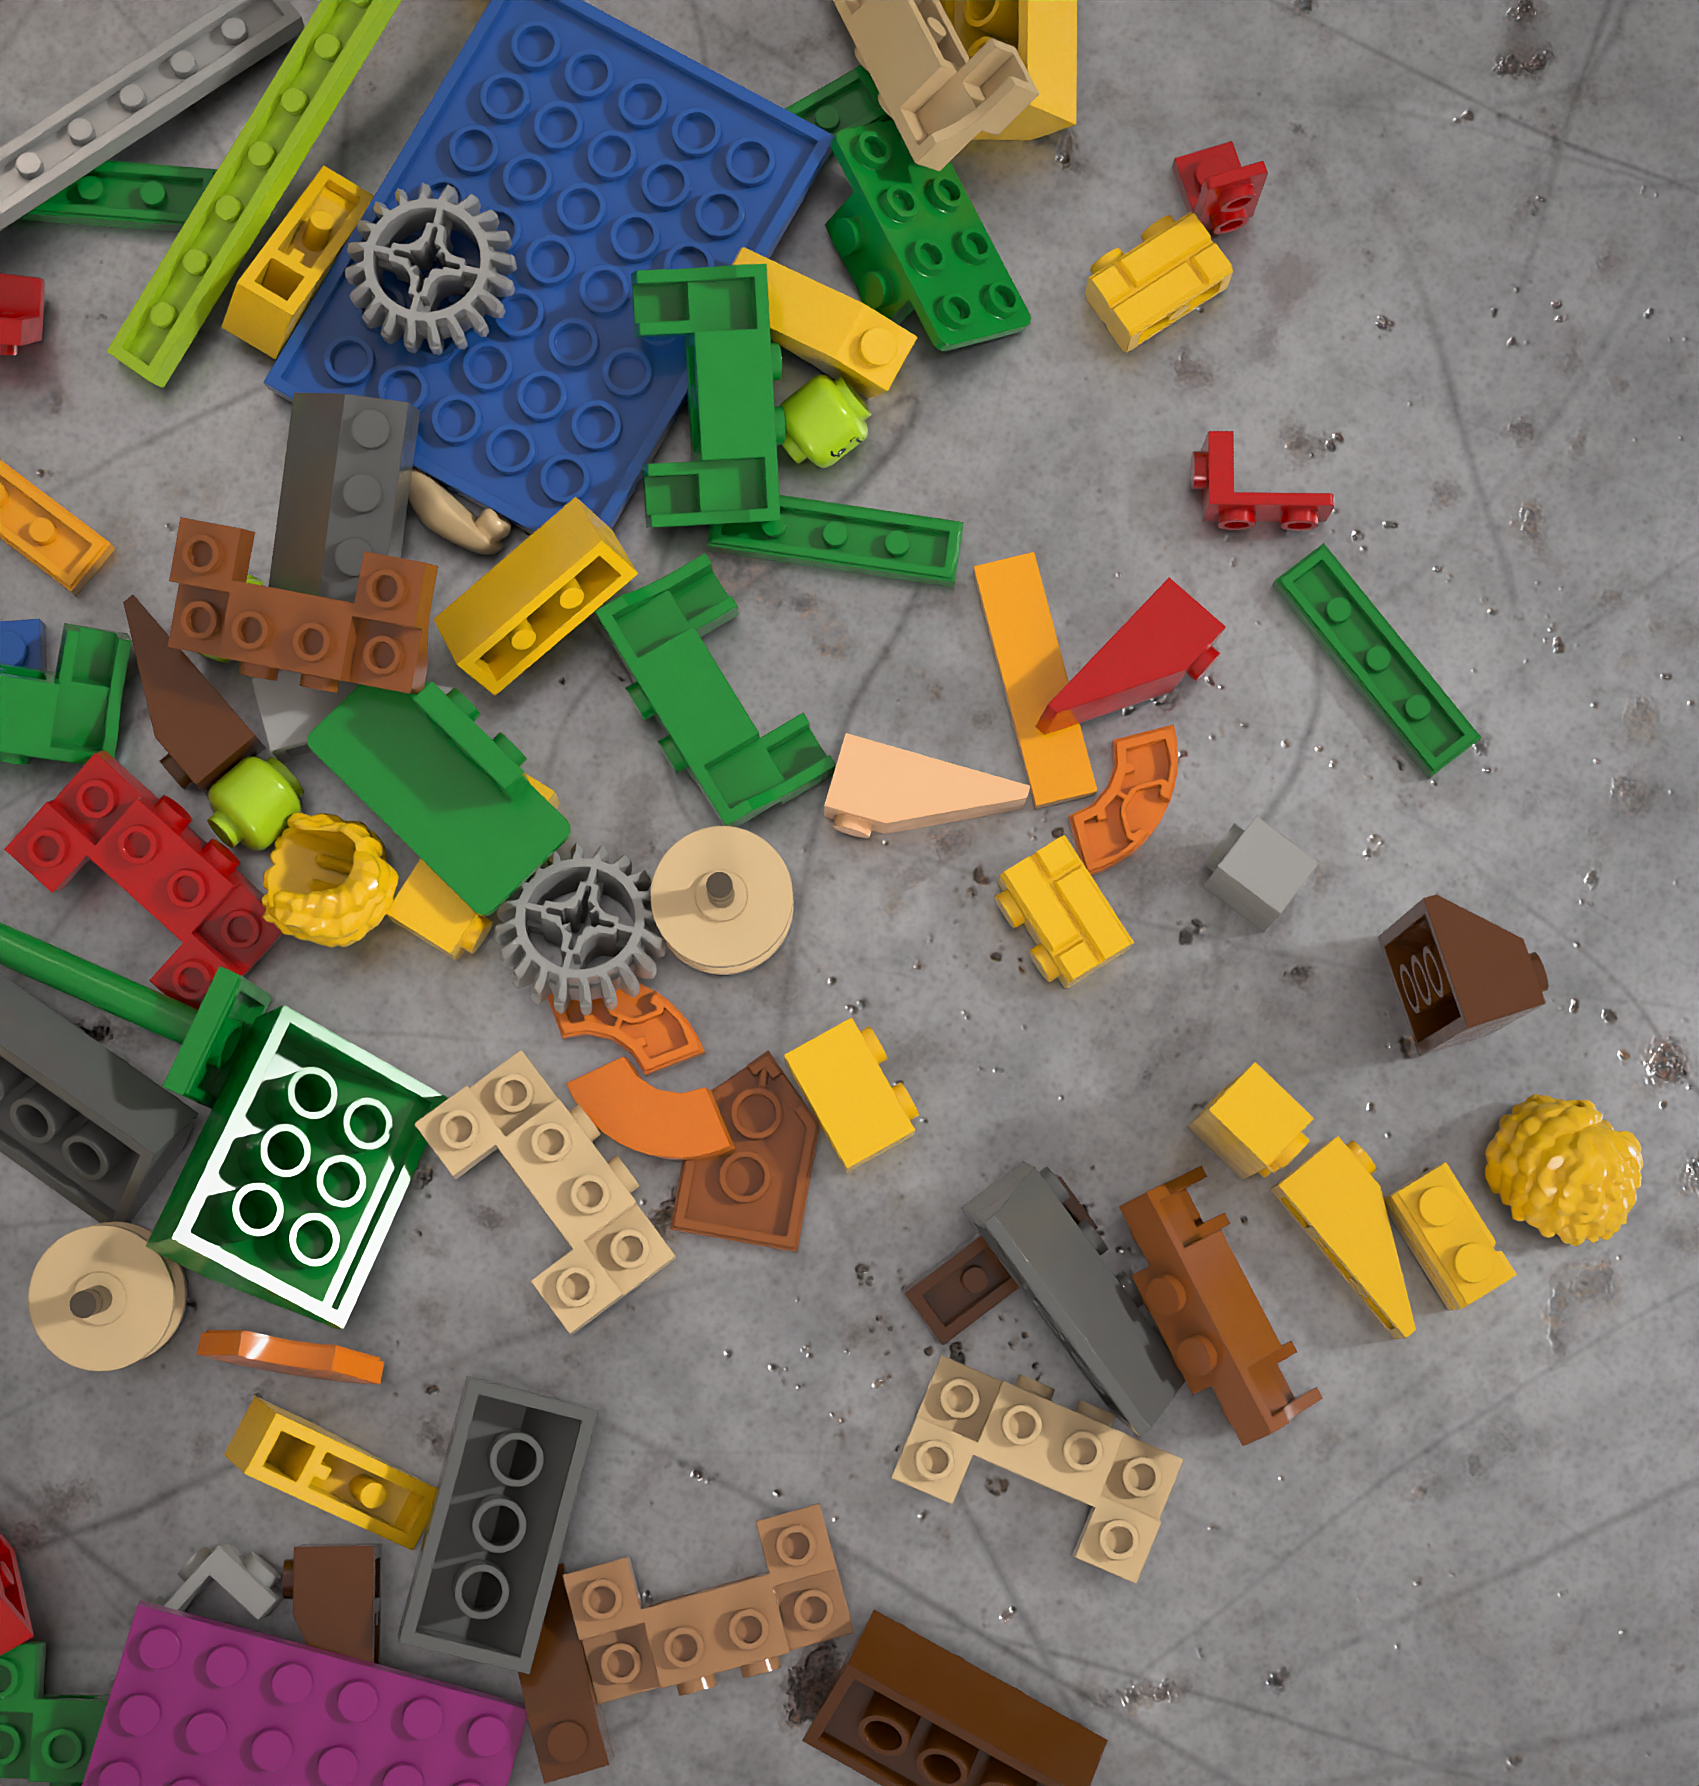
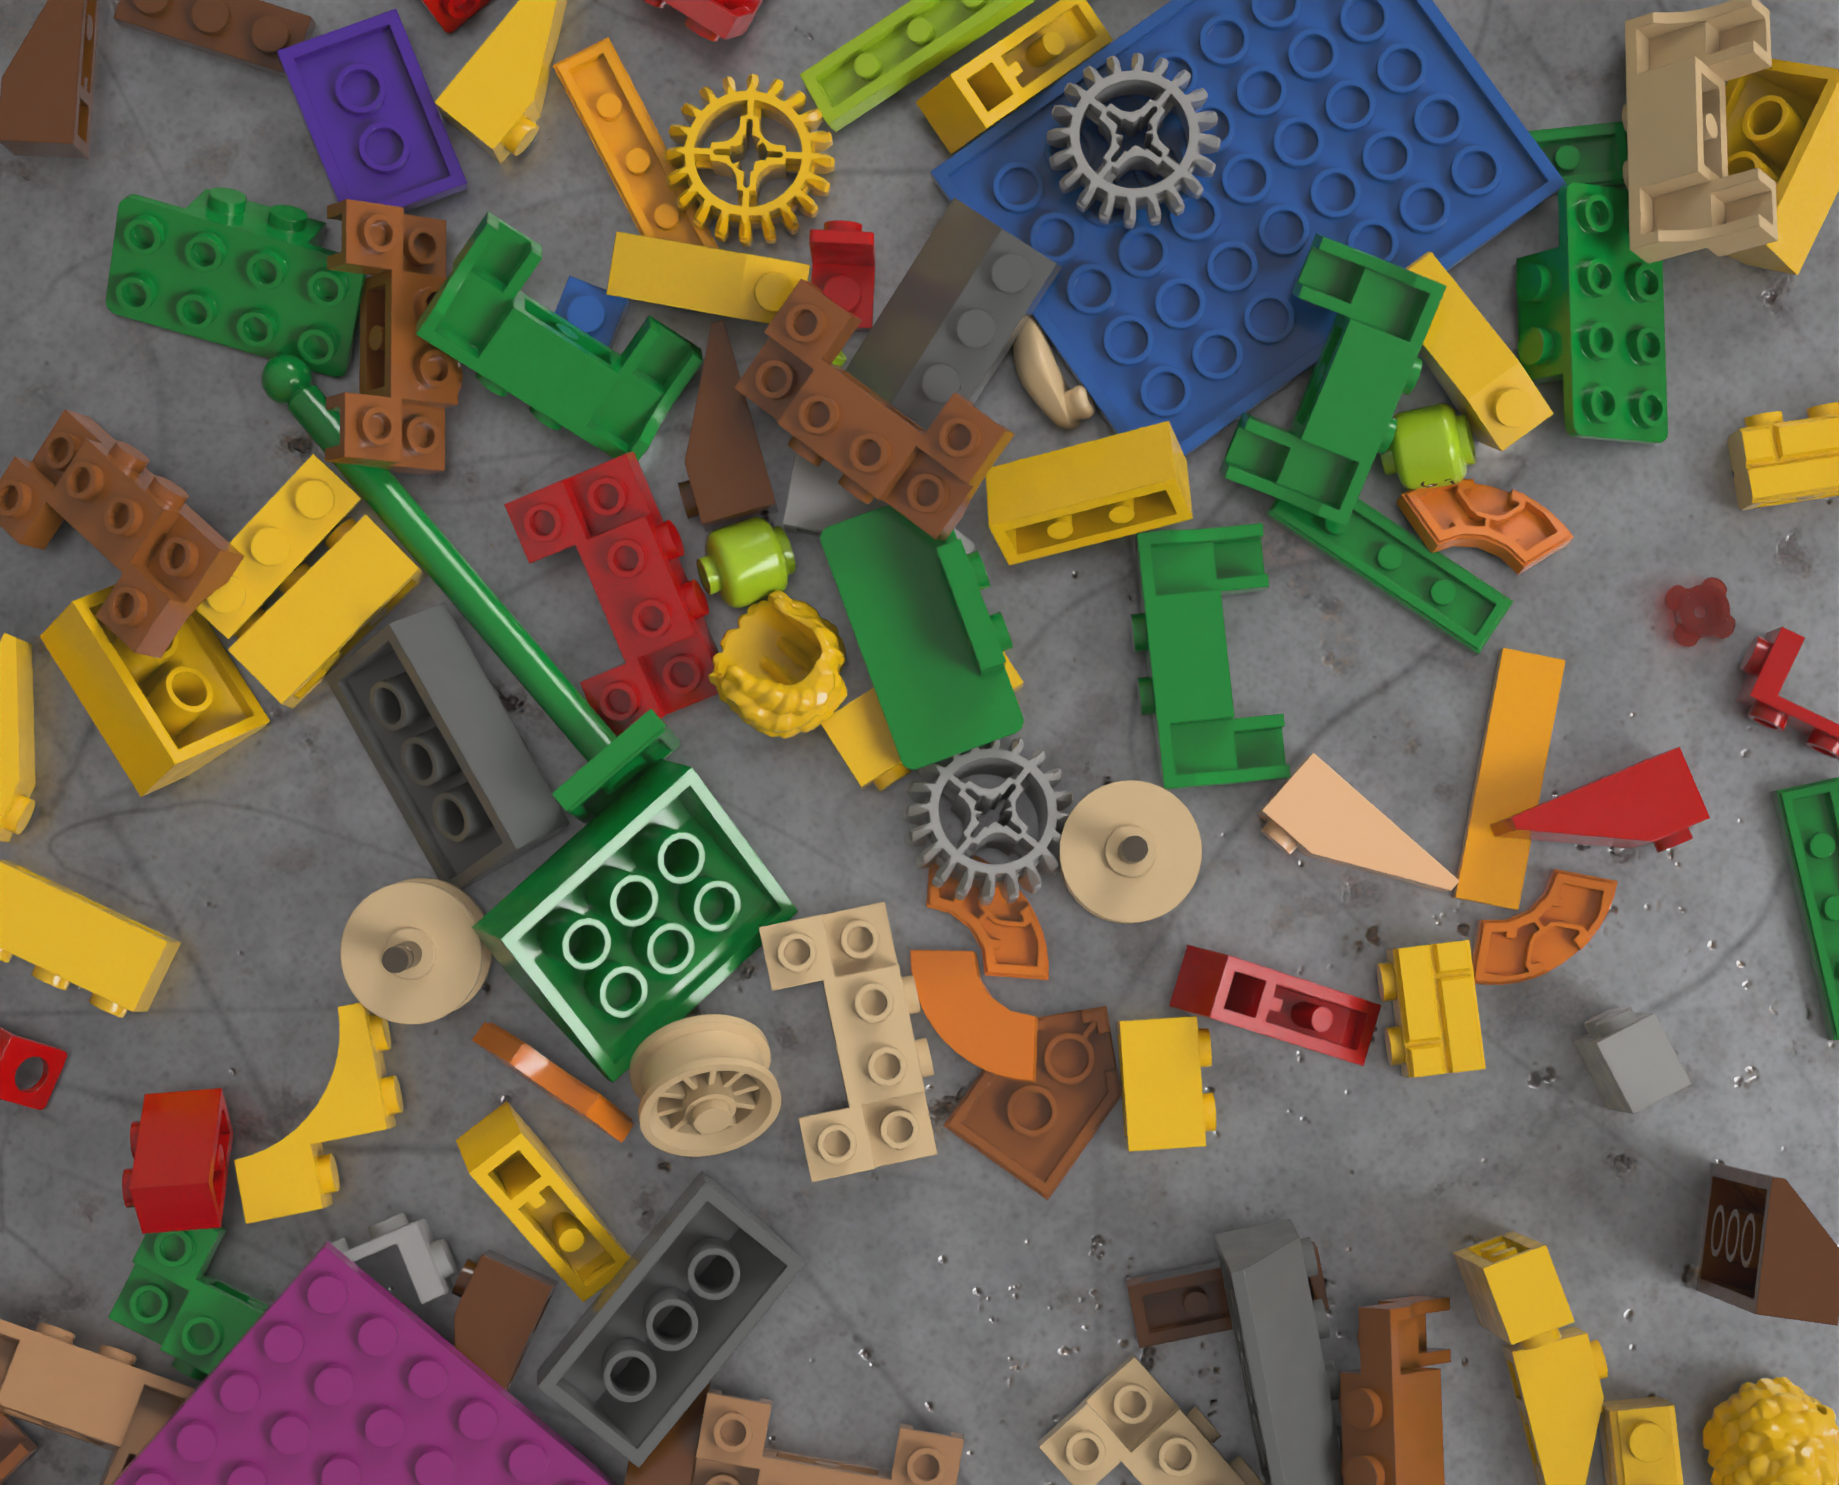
camera: 30 degrees right, 5 degrees up
none -> yellow arch [234,1002,403,1224]
none -> yellow slope [606,231,810,324]
none -> tan wheel [629,1004,781,1157]
none -> yellow gear [664,73,835,247]
none -> red bracket [809,220,876,333]
none -> red slope [1169,945,1382,1066]
none -> orange tile [1396,479,1574,575]
none -> clear red plate [1664,577,1736,647]

